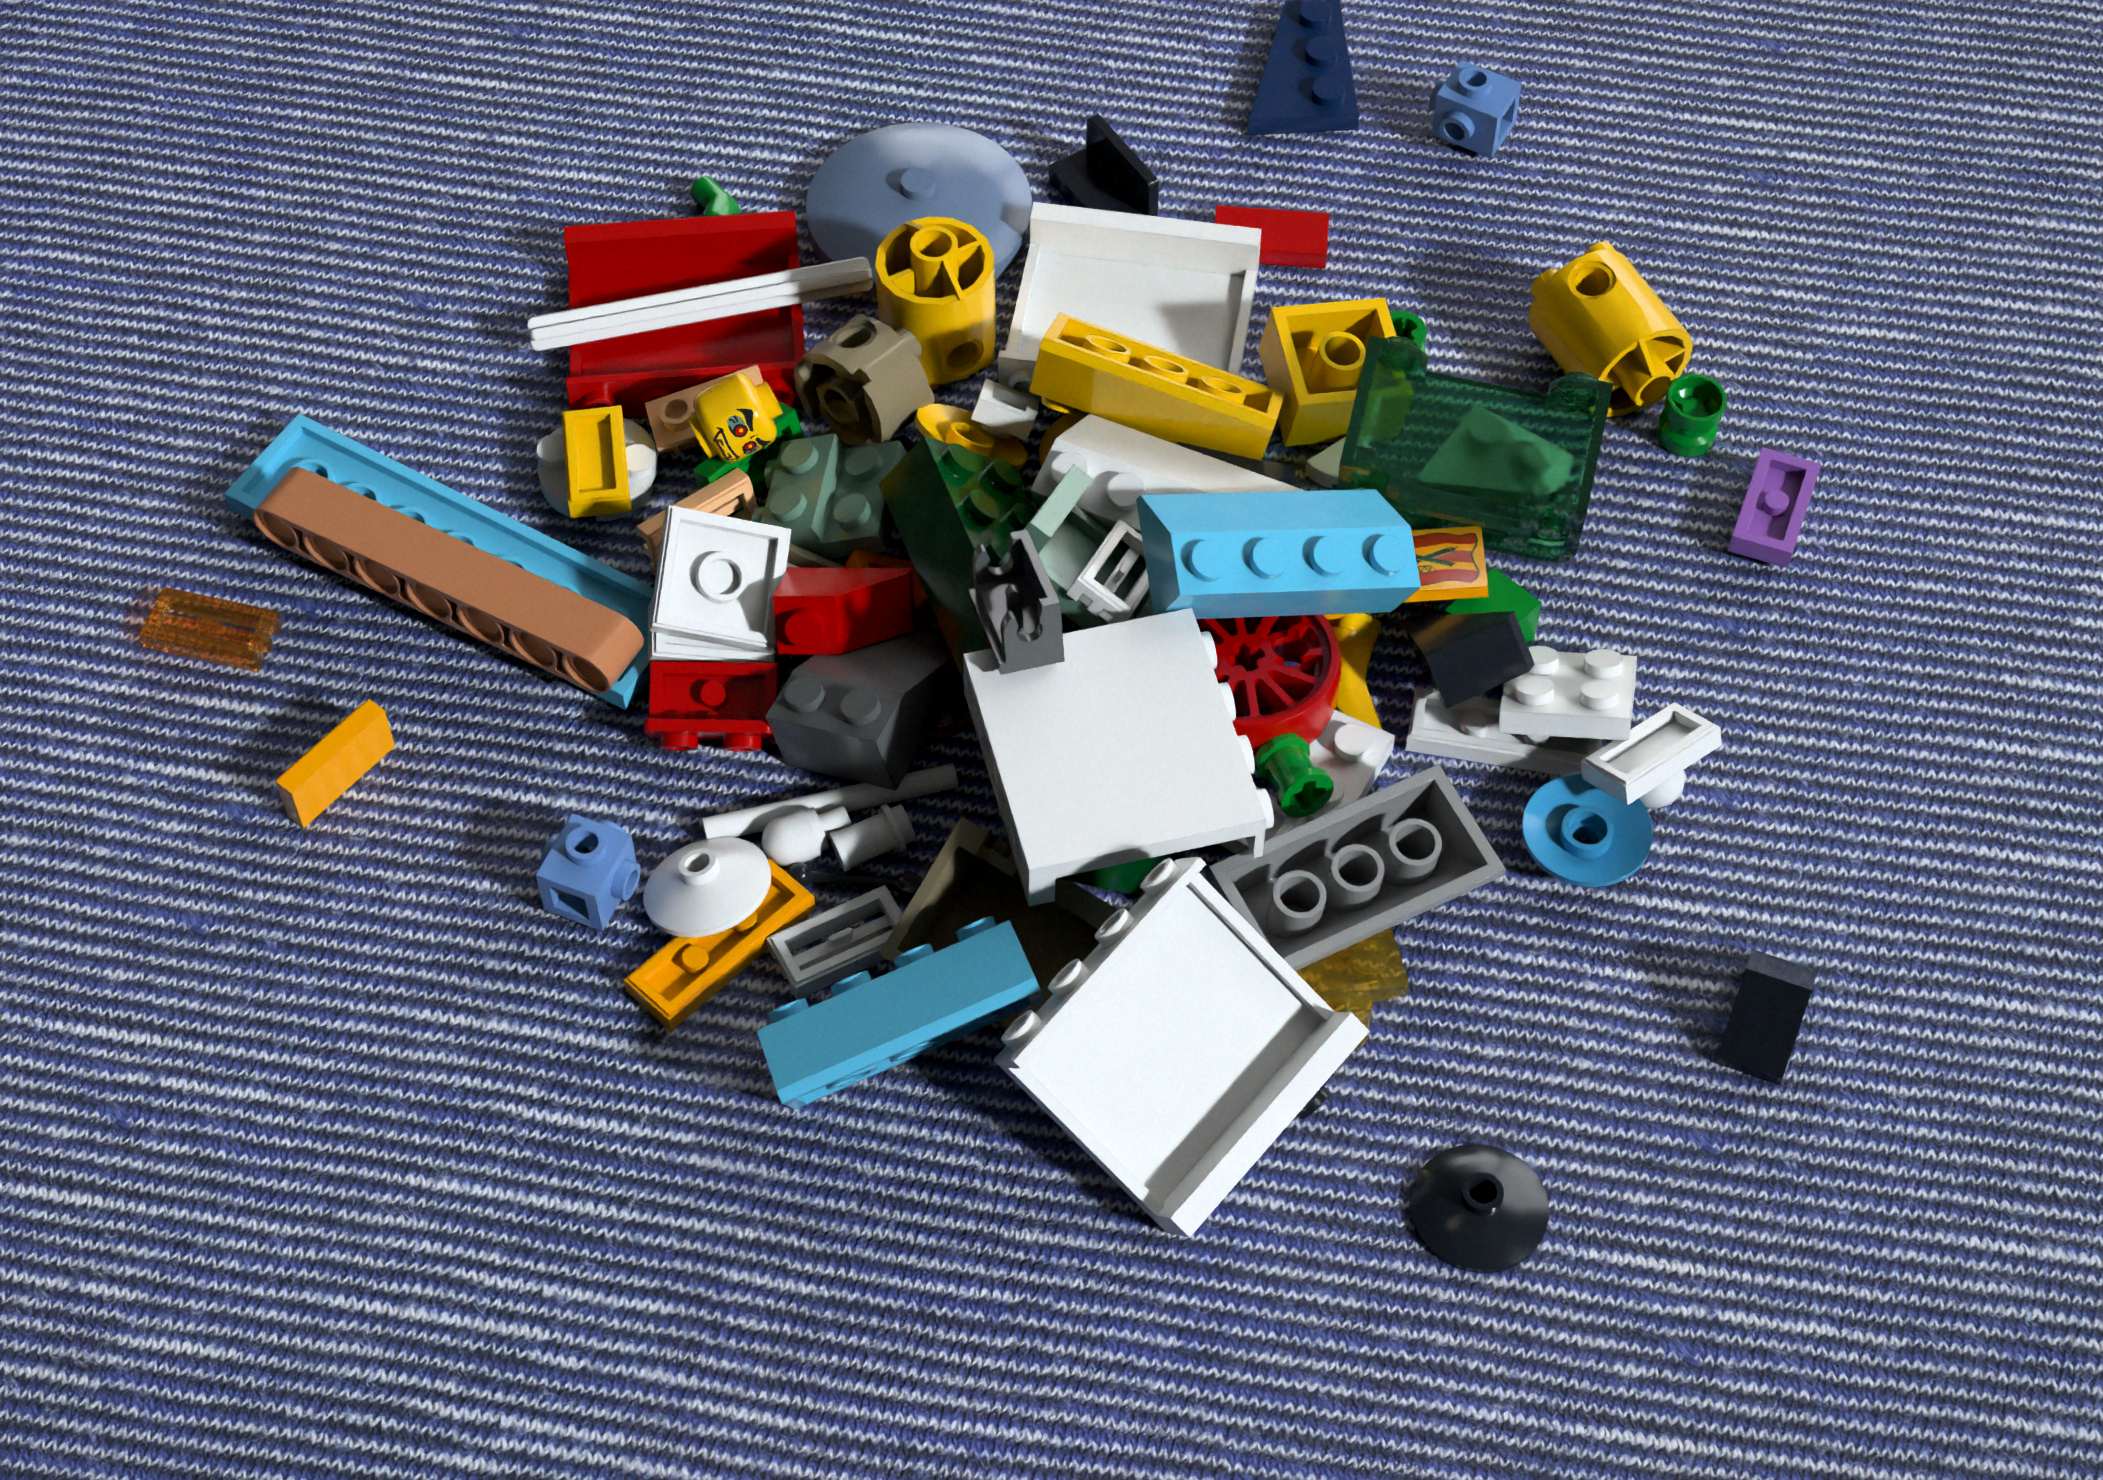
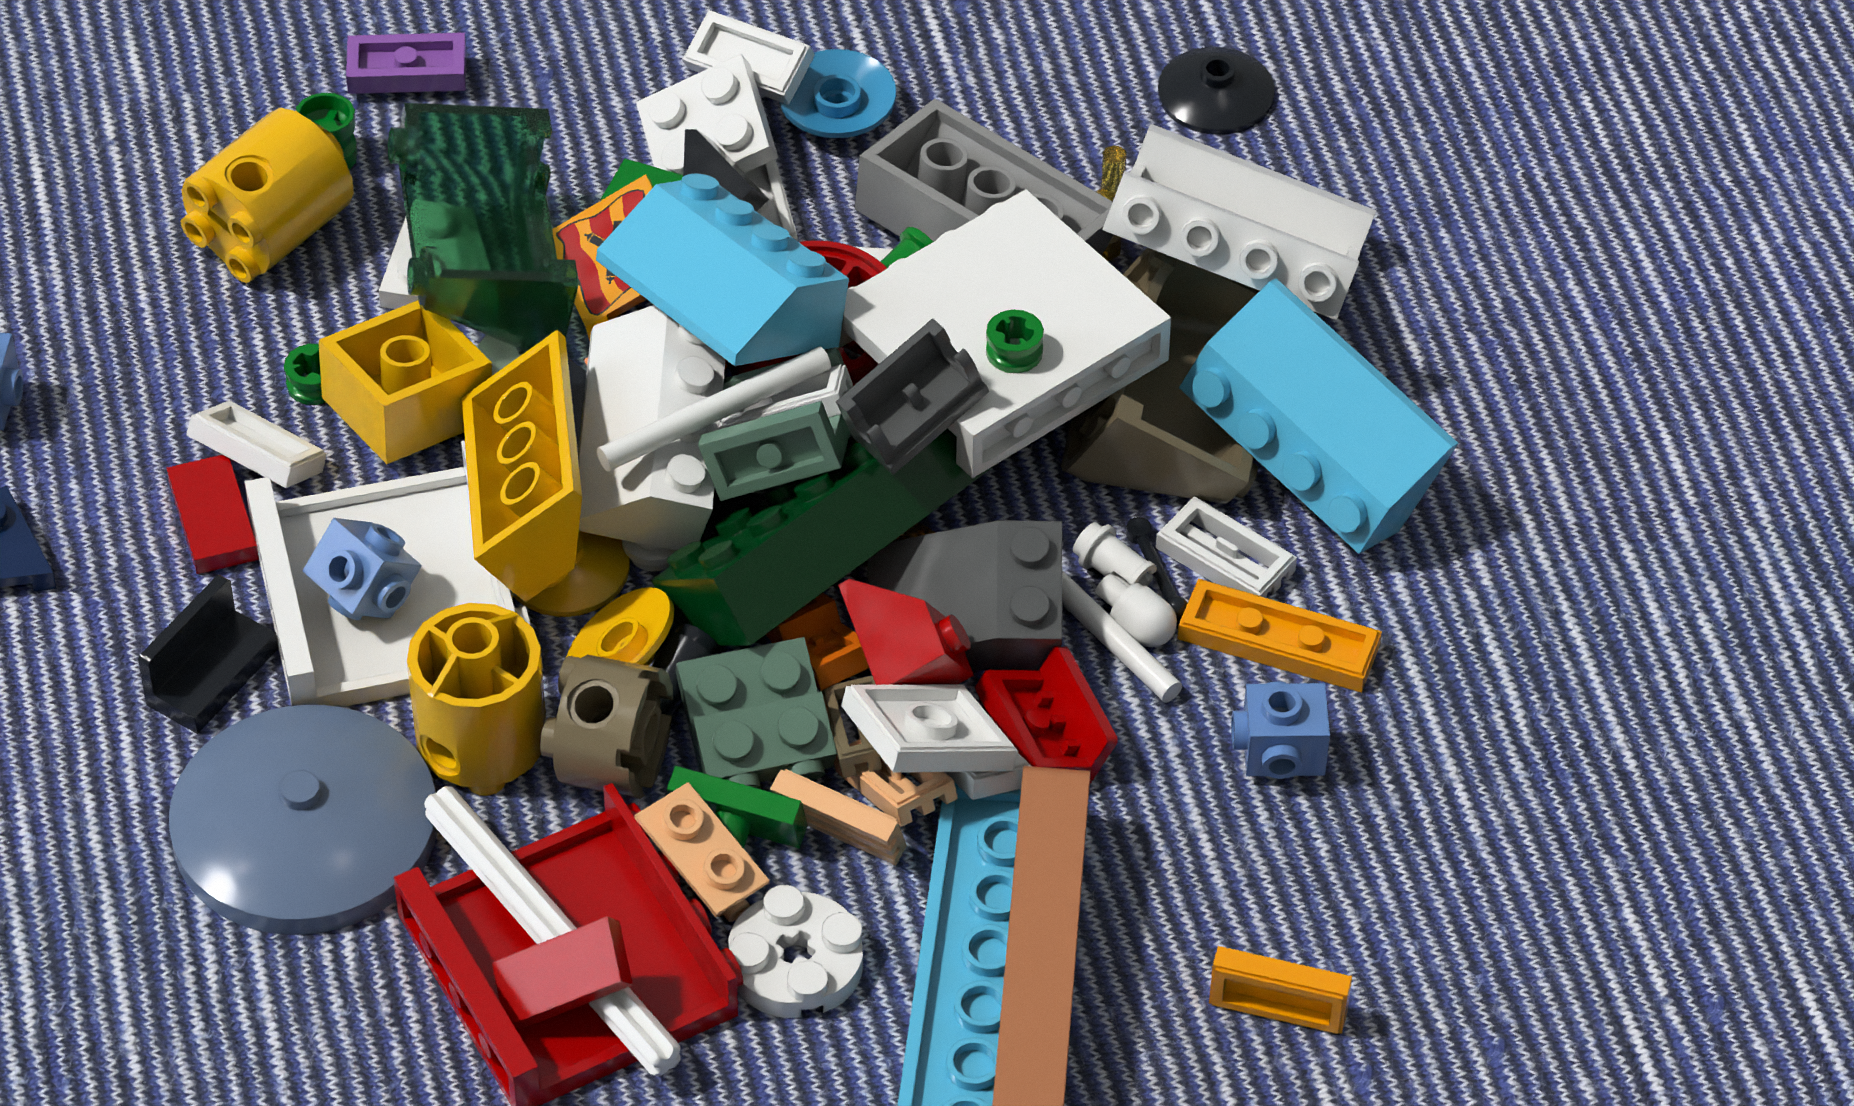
camera: 115 degrees left, 5 degrees down
yellow tile [561,405,632,519] -> none
white dish [643,837,772,938] -> none
yellow head [687,372,783,463] -> none
green arm [690,176,741,217] -> none
white plate [971,378,1040,441] -> none
none -> white tile [186,400,327,488]
none -> medium blue brick [303,518,422,620]
none -> tile [492,917,633,1031]
none -> white bar [597,346,831,472]
none -> green bush [986,309,1044,373]

